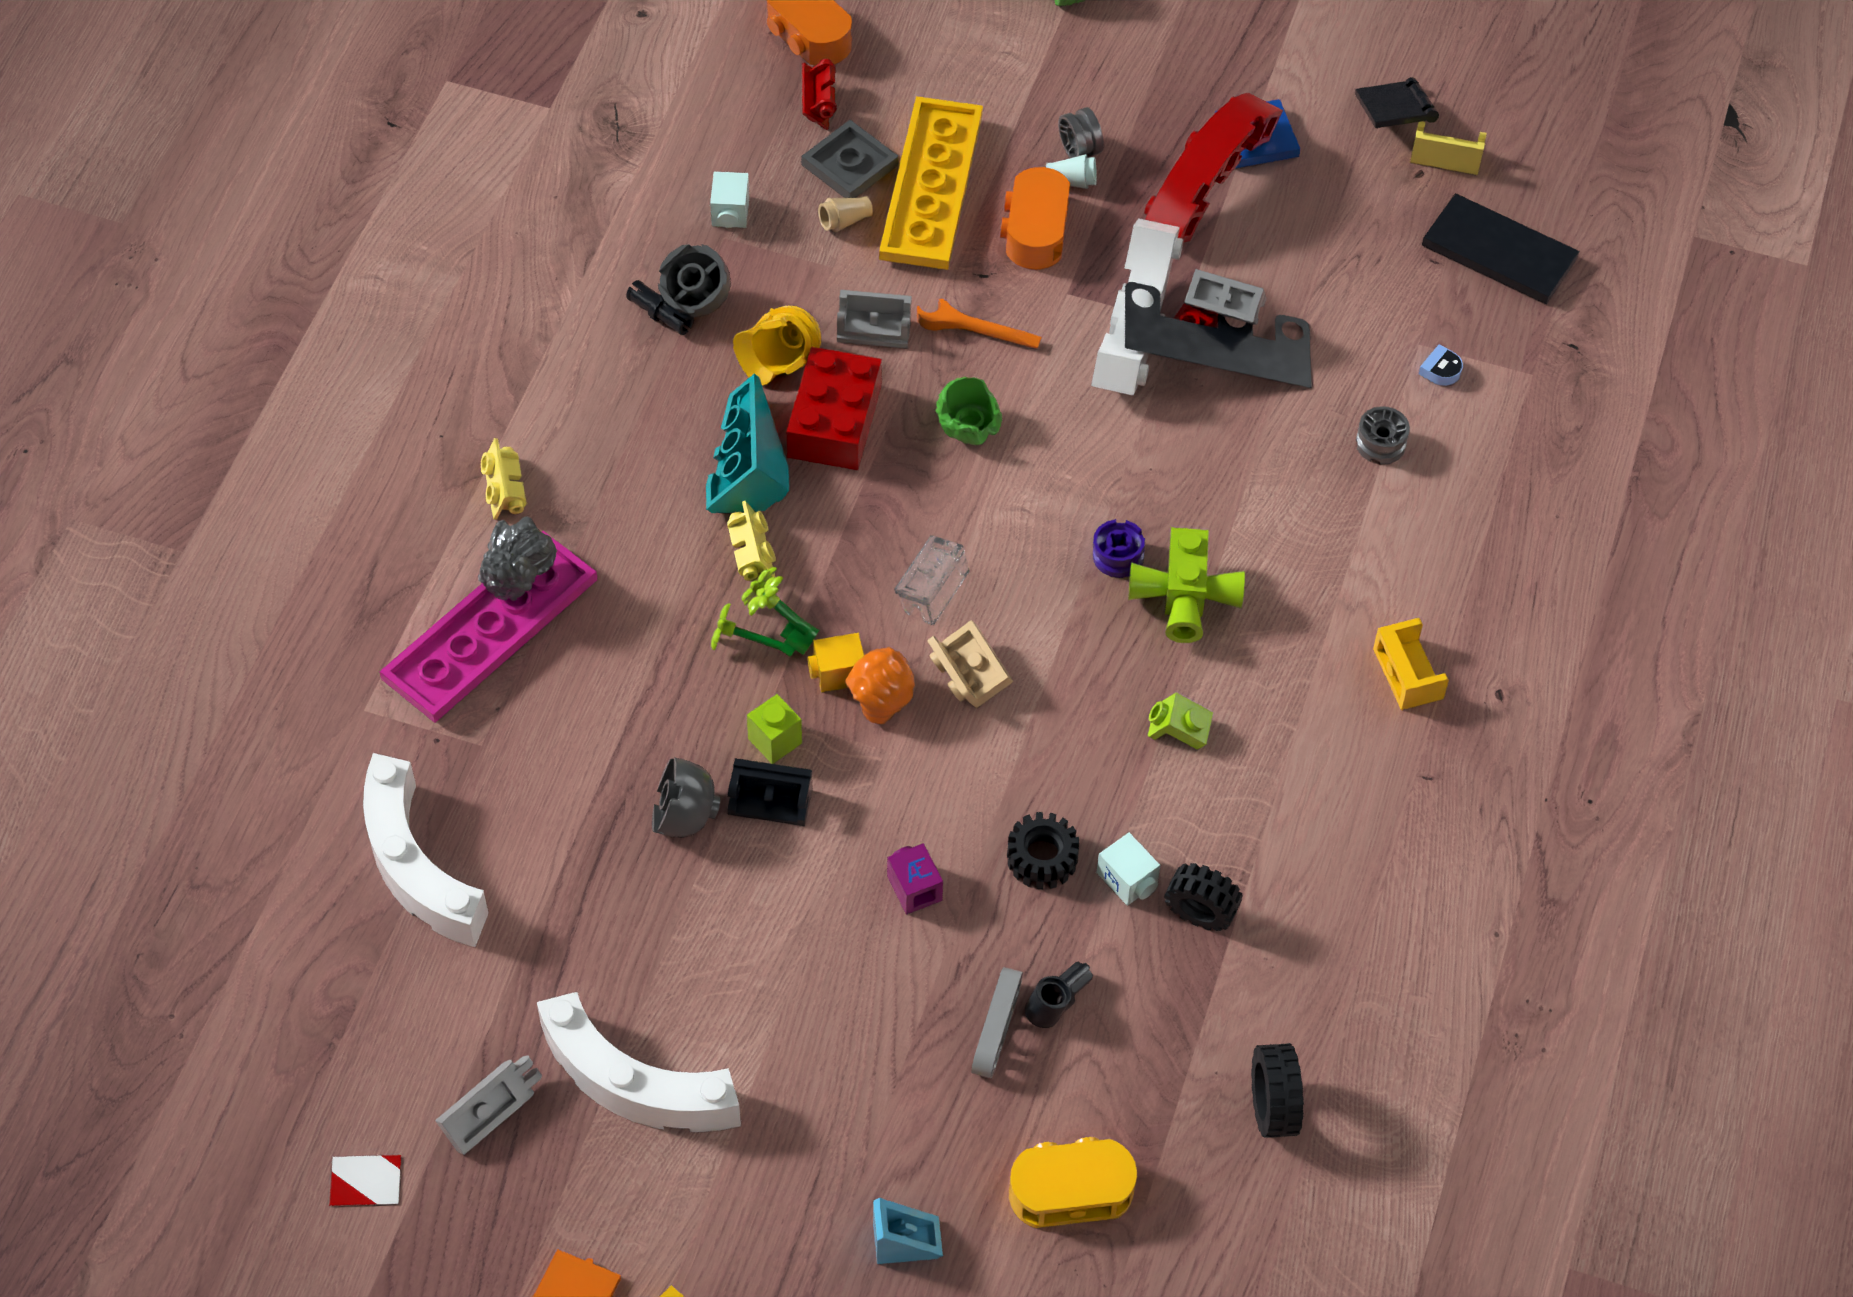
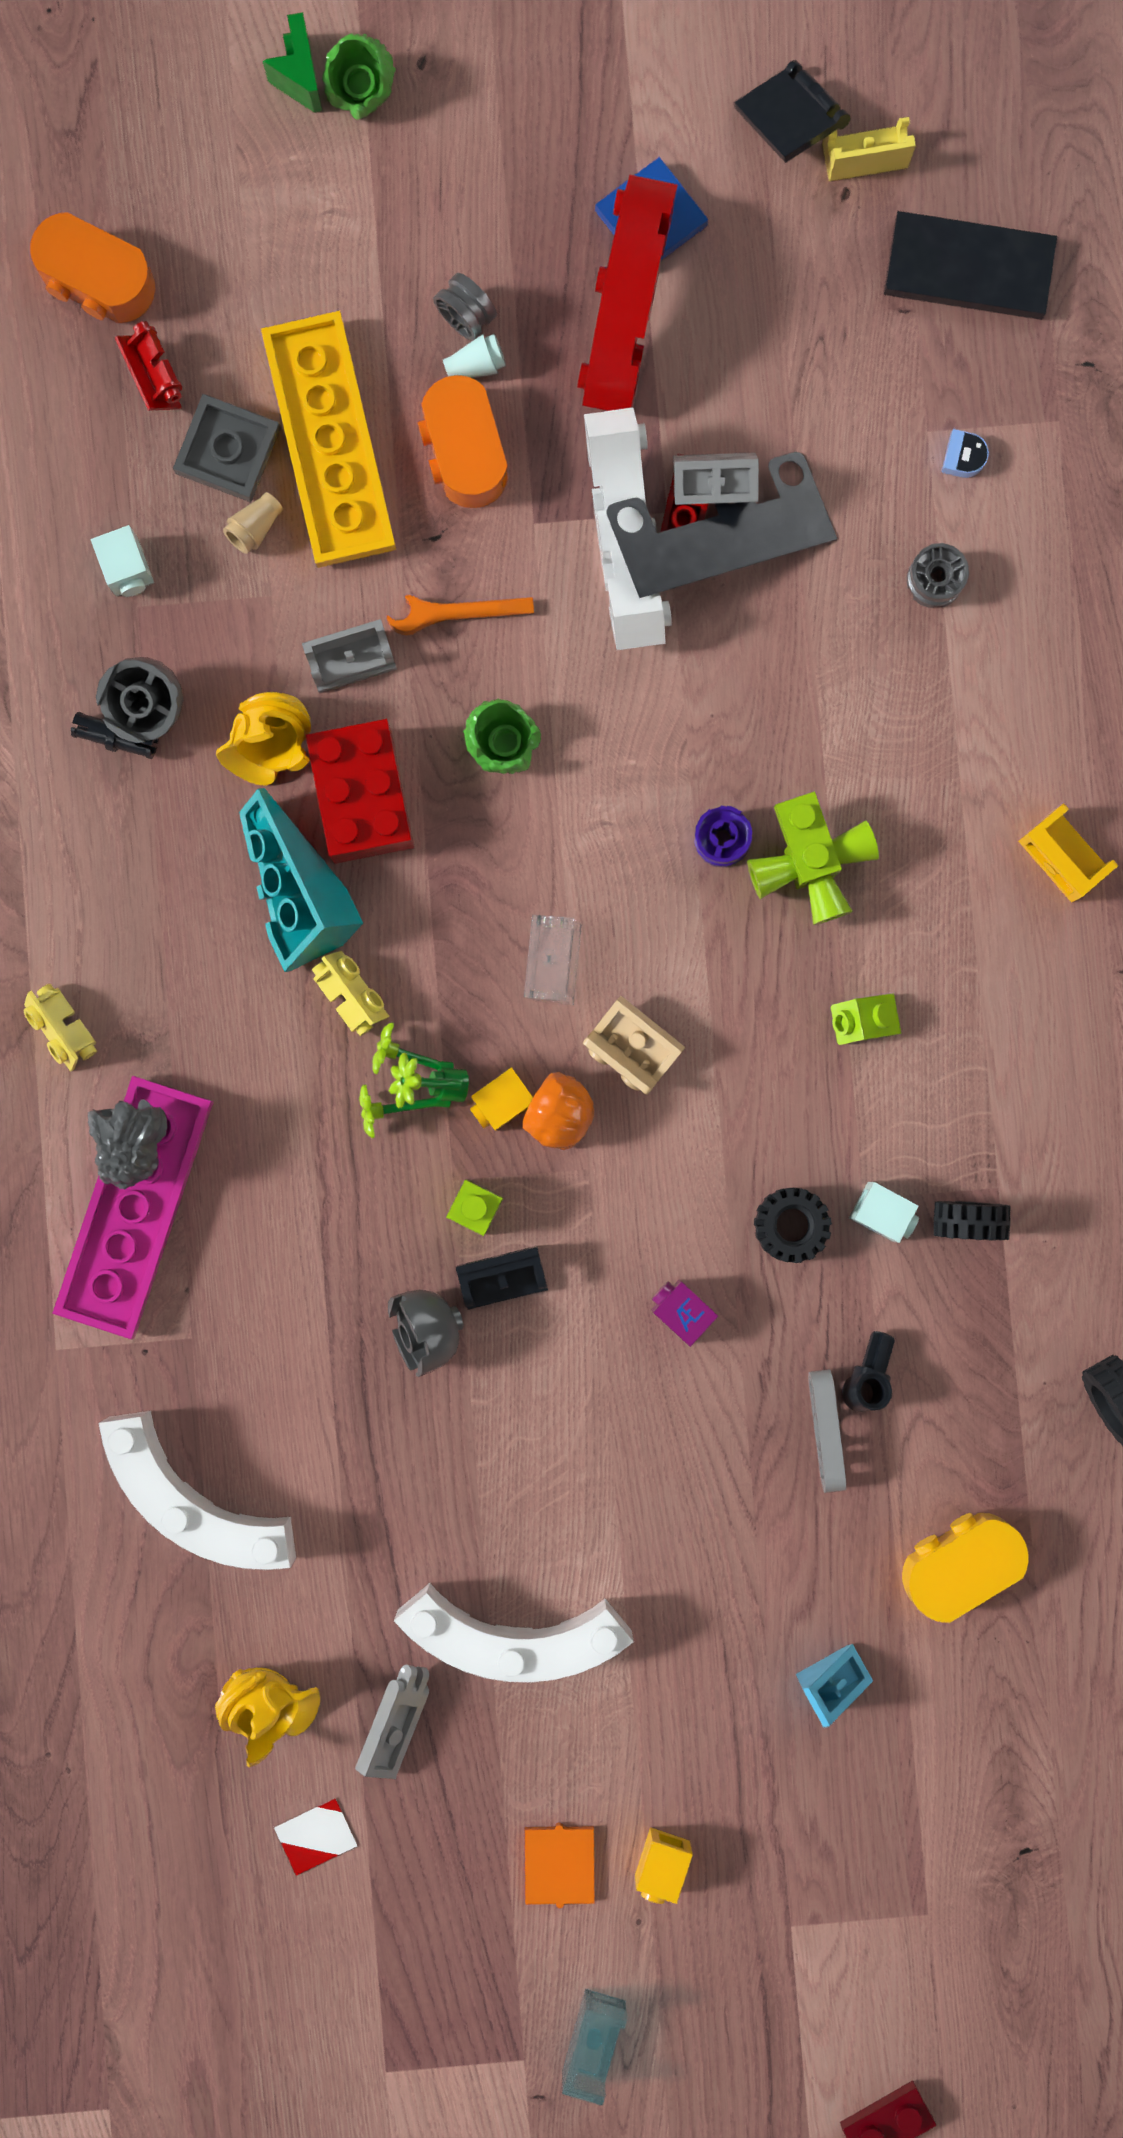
camera: 25 degrees left, 30 degrees up
none -> yellow helmet [215,1668,320,1767]

